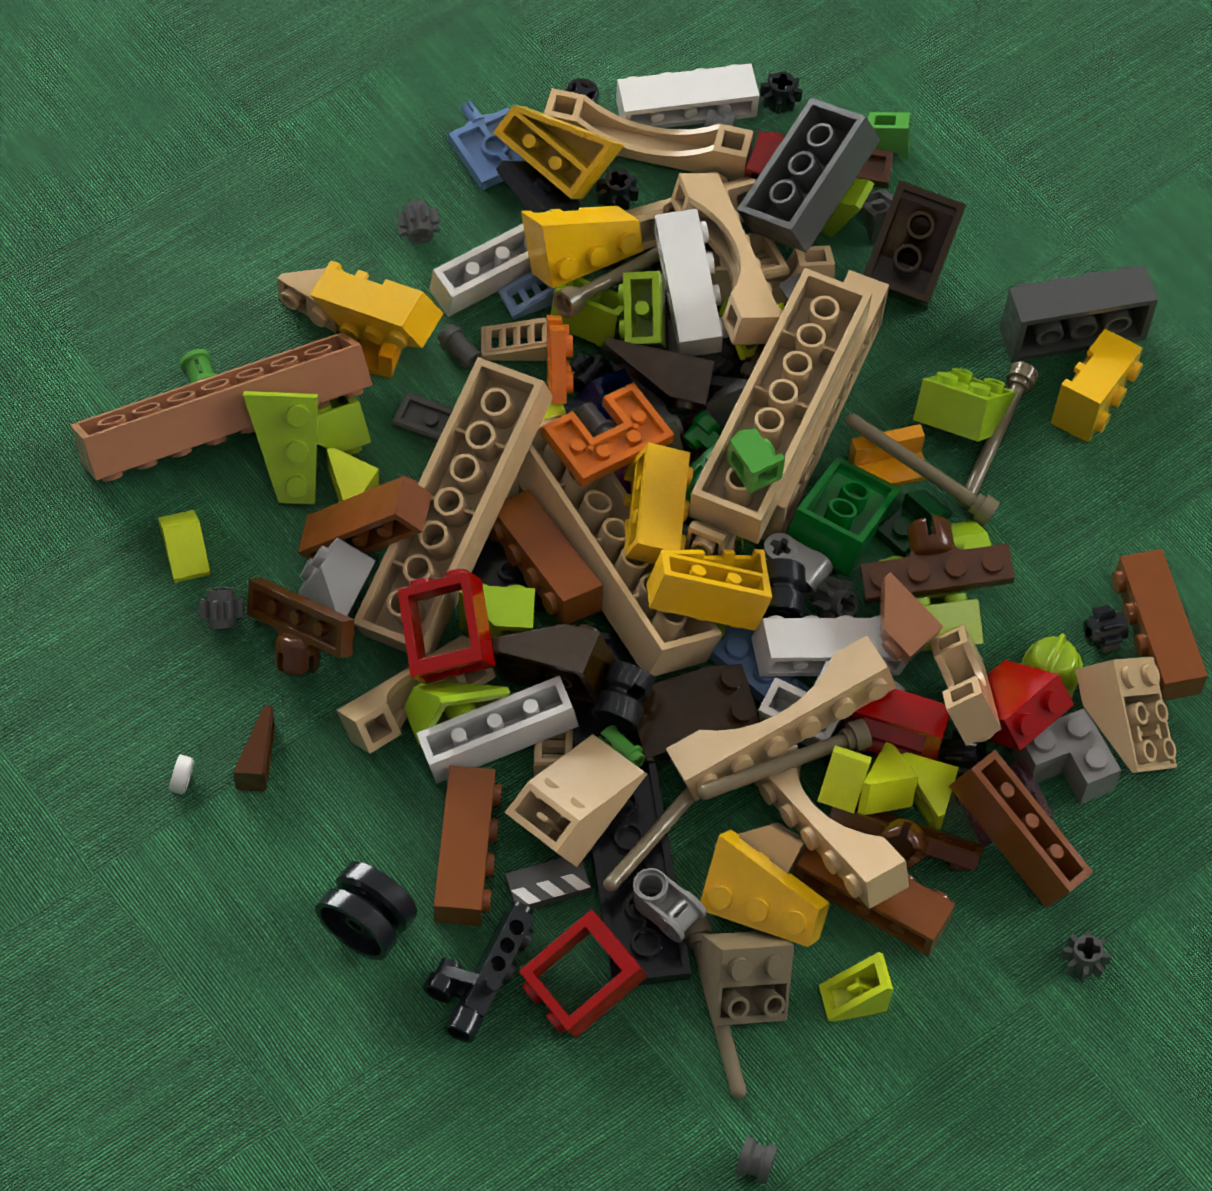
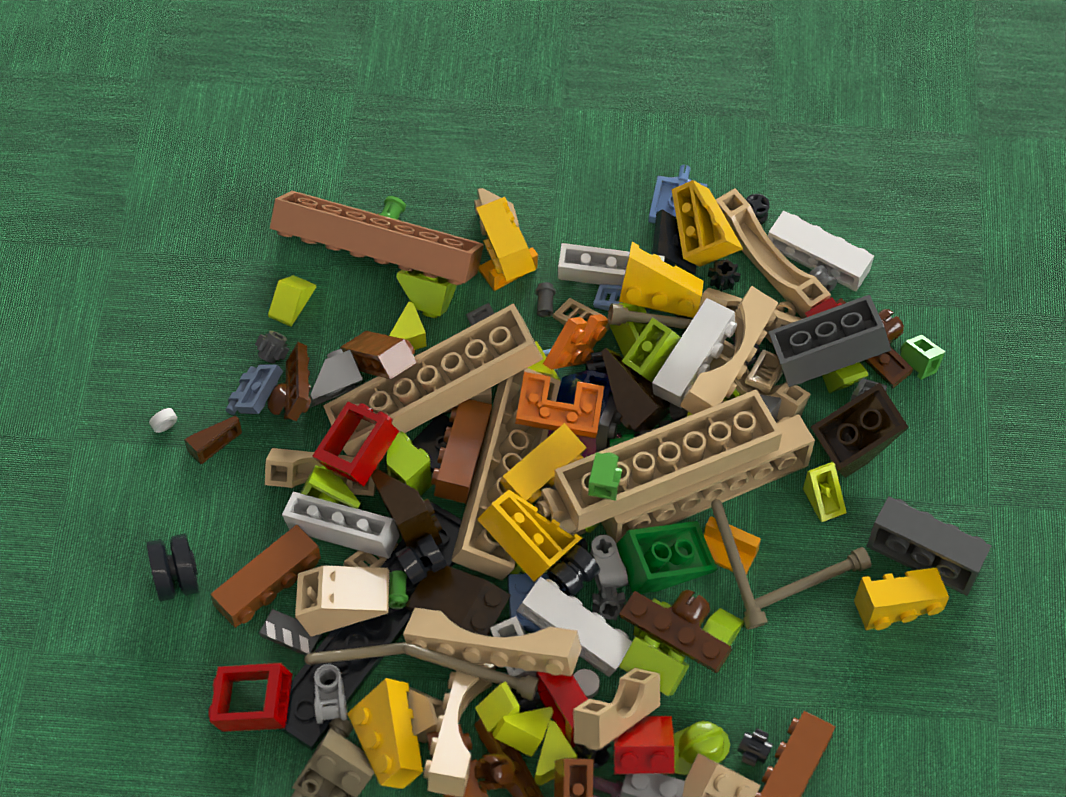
camera: 45 degrees right, 0 degrees up
lime wing [243,391,318,504] -> none
dark grey gear [397,200,440,244] -> none
black piece [422,902,535,1043] -> none
dark grey pin [576,402,616,437] -> none
black gear [760,71,803,114] -> none
dark green slope [876,490,953,557] -> none
nougat slope [880,572,943,664] -> none
lime slope [913,368,1016,442] -> none
none -> sand blue plate [225,365,283,415]
none -> neon yellow slope [803,462,847,522]

